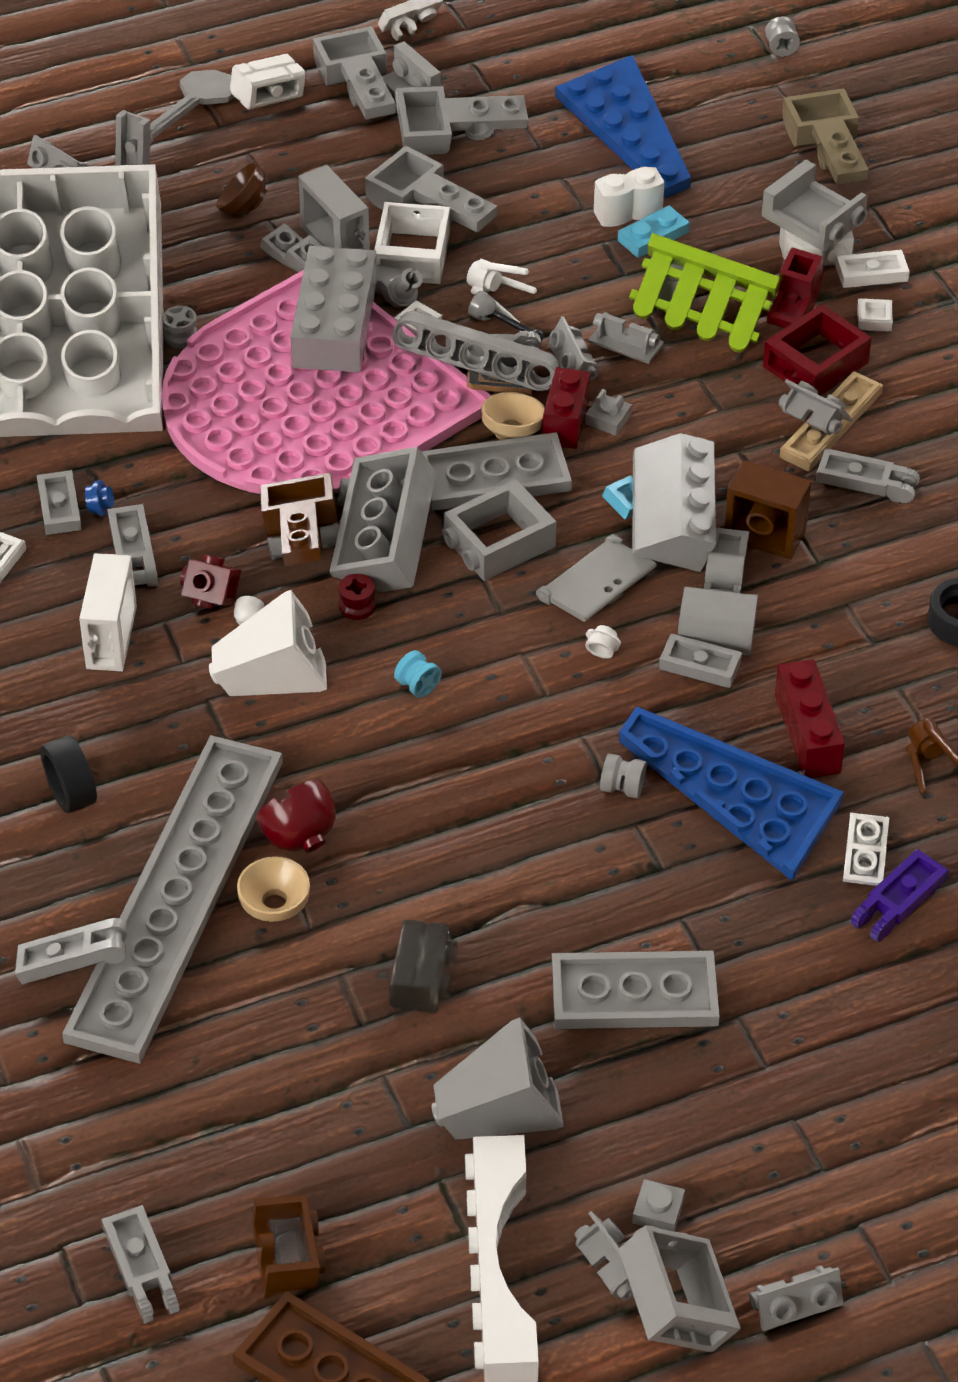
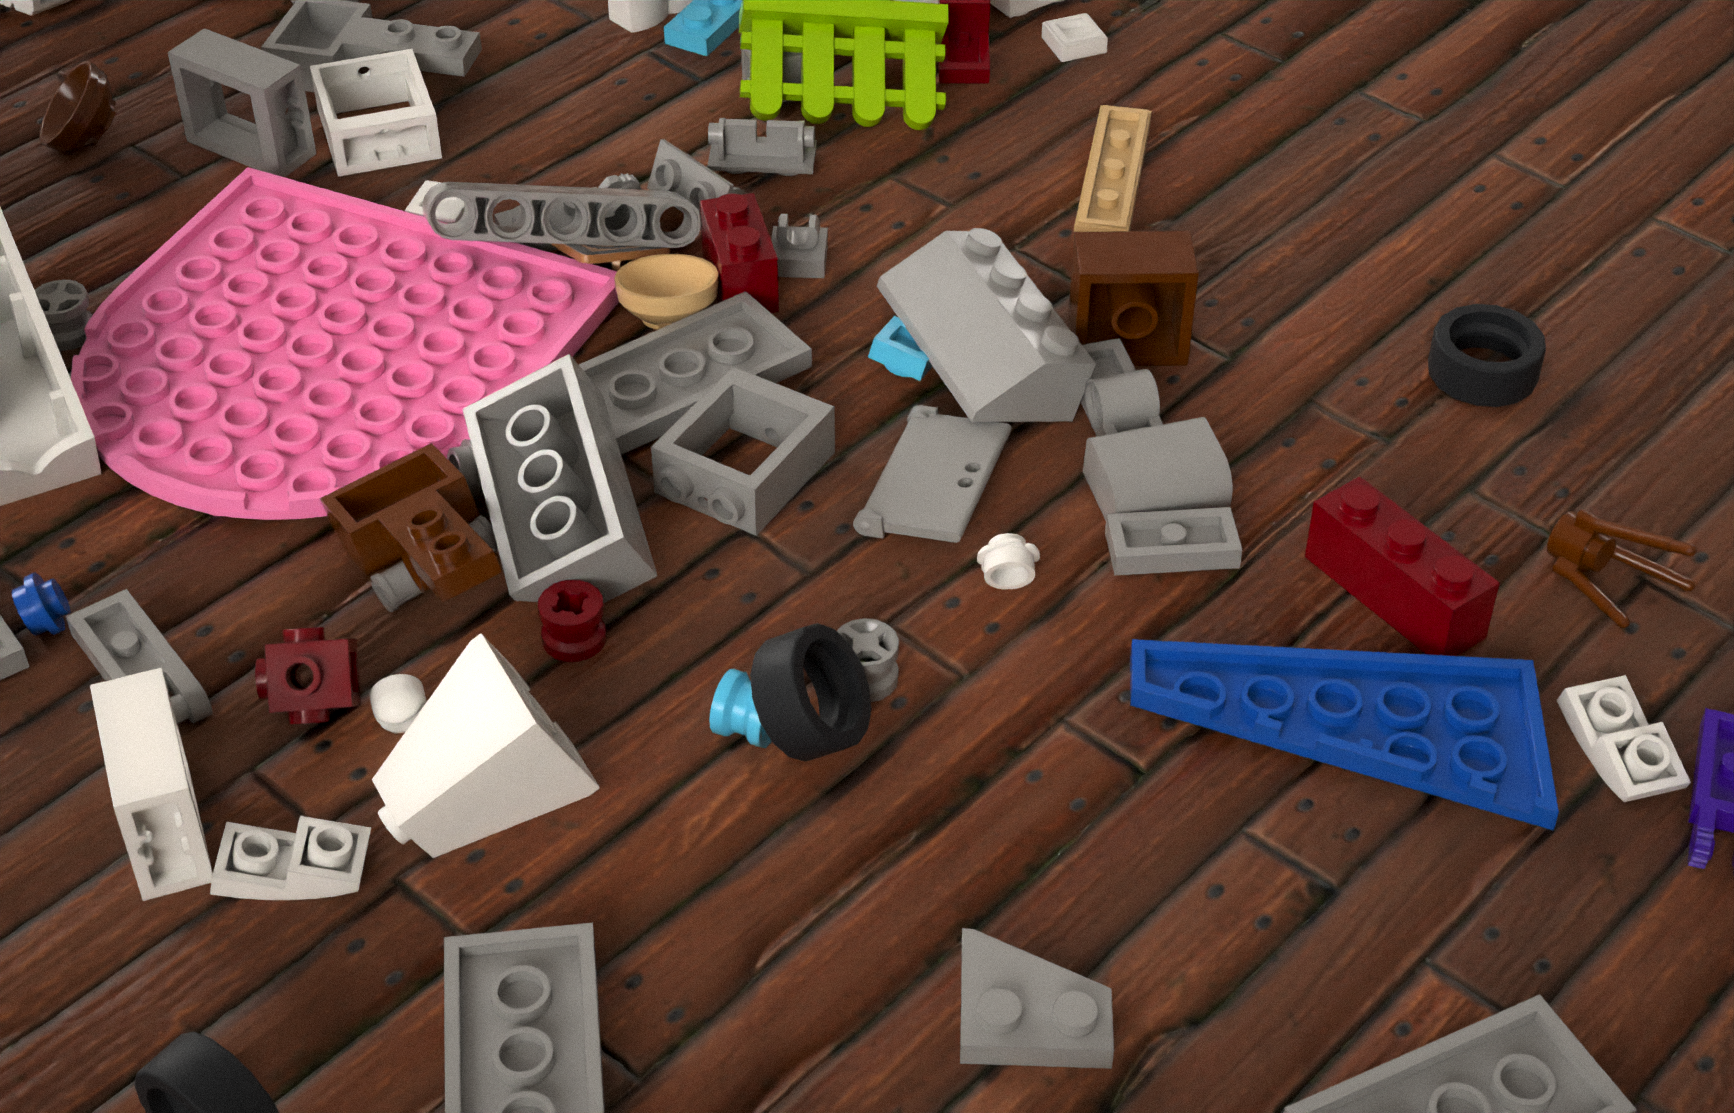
camera: 25 degrees left, 5 degrees down
dark red cylinder [255,779,336,853] -> none
light grey slope [260,223,322,272] -> none
light grey brick [290,246,377,372] -> none
light grey arm [375,265,423,308] -> none
white plant [467,259,537,323] -> none
light grey hinge [468,291,544,341] -> none
light grey wheel [600,753,647,799] -> none
dark red window [763,304,872,396] -> none
light grey hinge [779,379,853,435] -> none
light grey hinge [816,448,920,504] -> none
none -> white slope [210,816,371,900]
none -> black tyre [750,623,872,762]
none -> light grey wheel [837,618,899,702]
none -> light grey wing [960,928,1114,1069]

